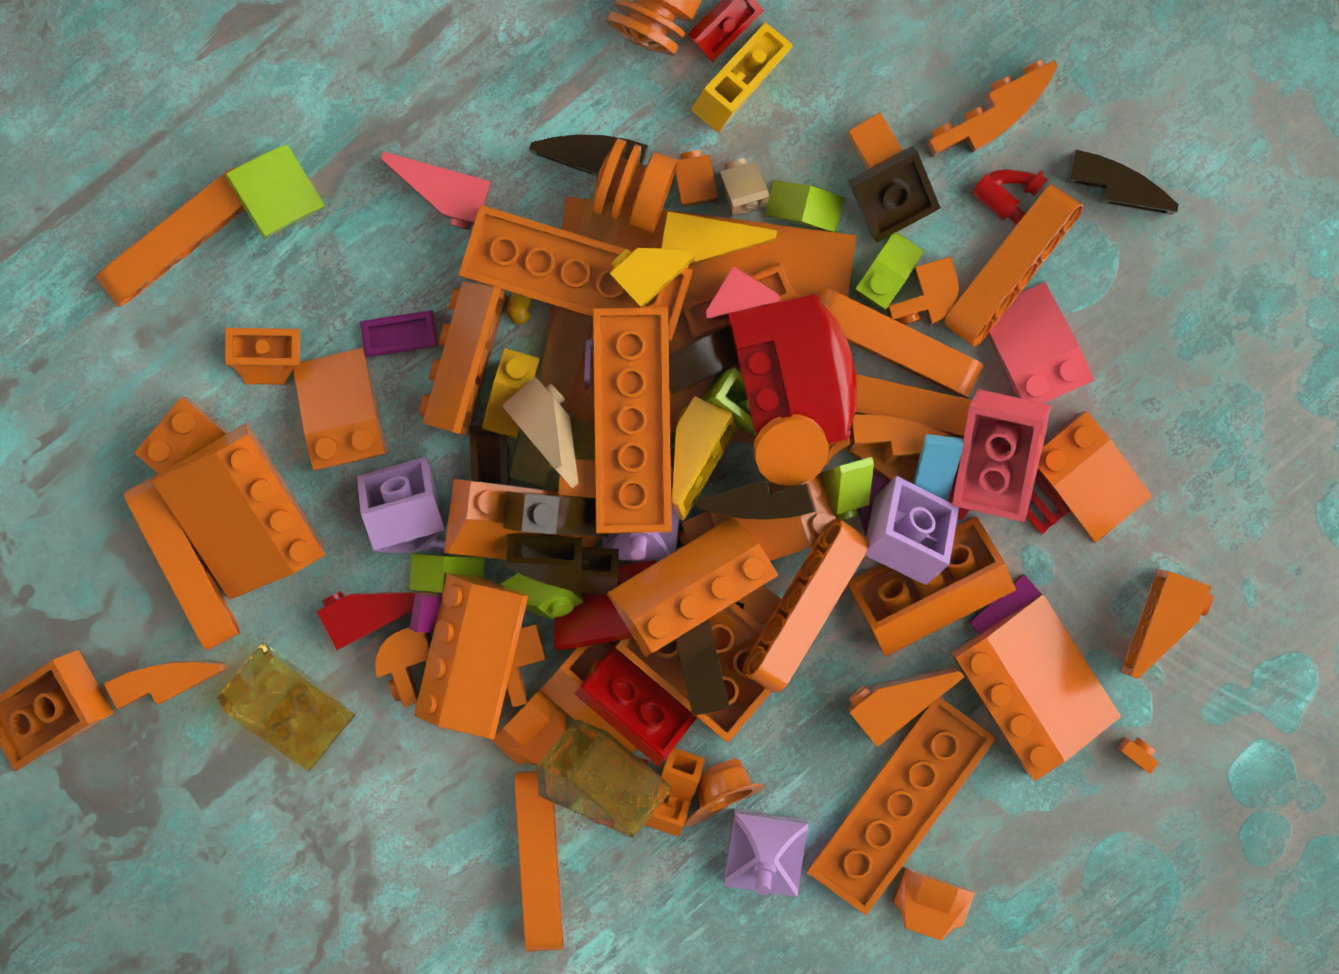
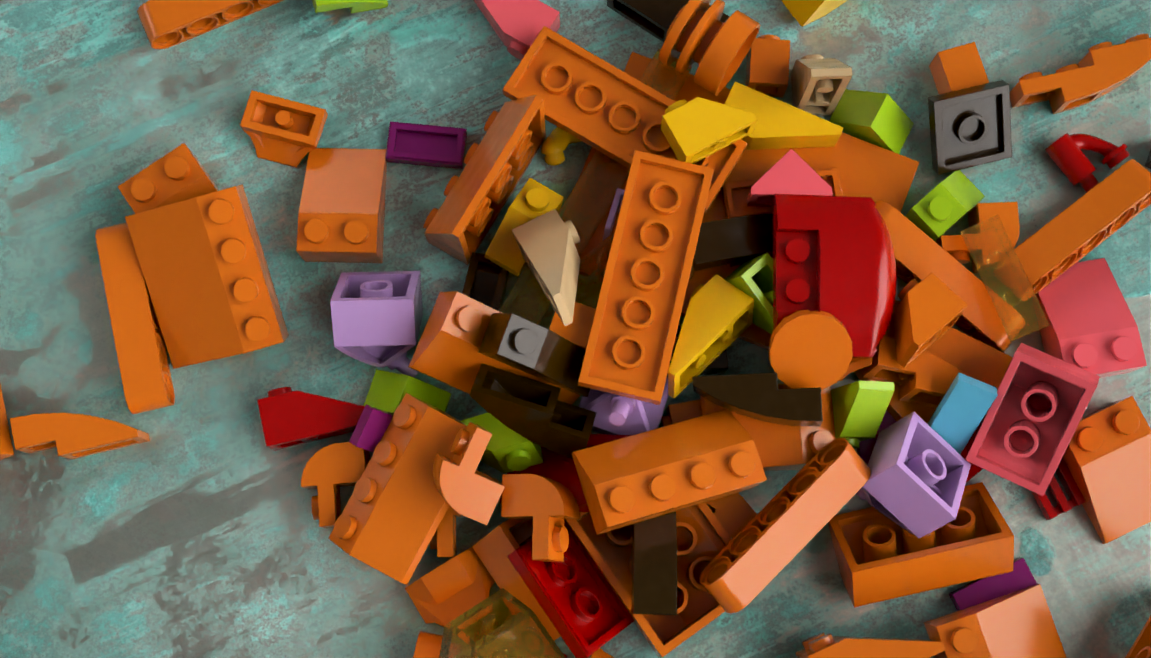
camera: 10 degrees right, 10 degrees down
clear yellow slope [217,642,355,771] -> none
none -> orange brick [433,422,505,525]
none -> orange brick [501,474,580,562]
none -> orange slope [892,273,968,368]
none -> clear yellow tile [960,215,1050,342]

